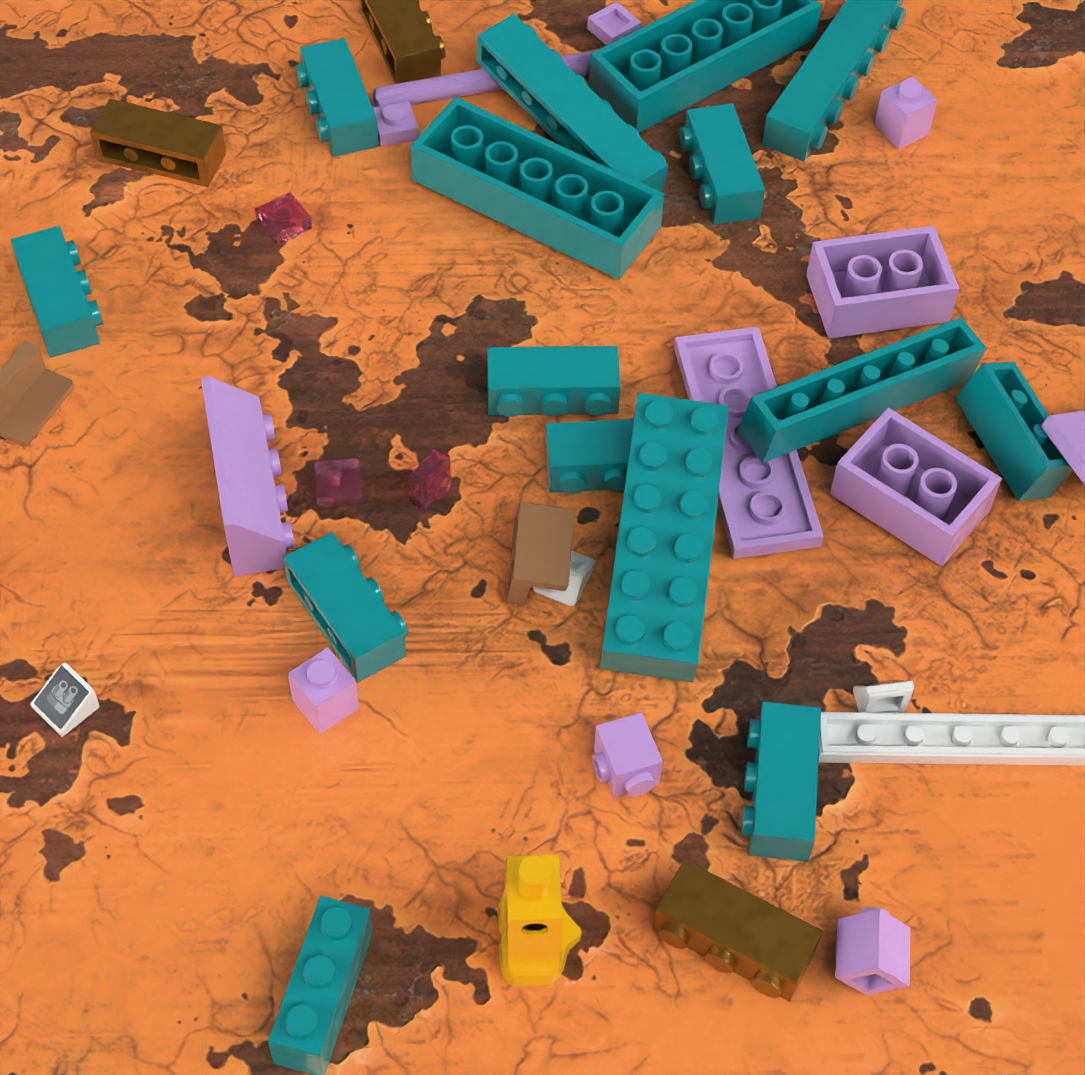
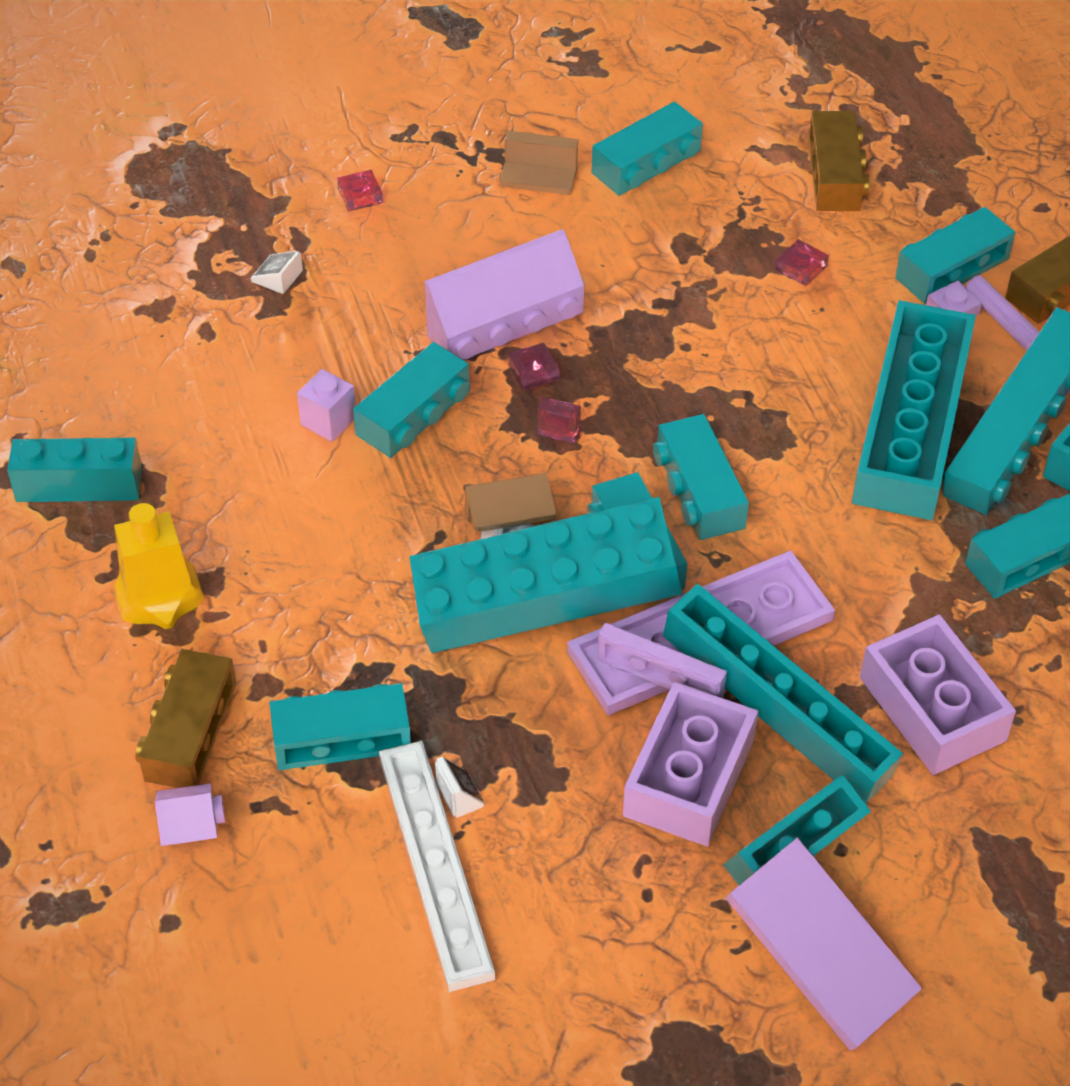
camera: 75 degrees right, 5 degrees down
lavender brick [592,712,663,798] -> none
none -> lavender tile [598,623,727,698]

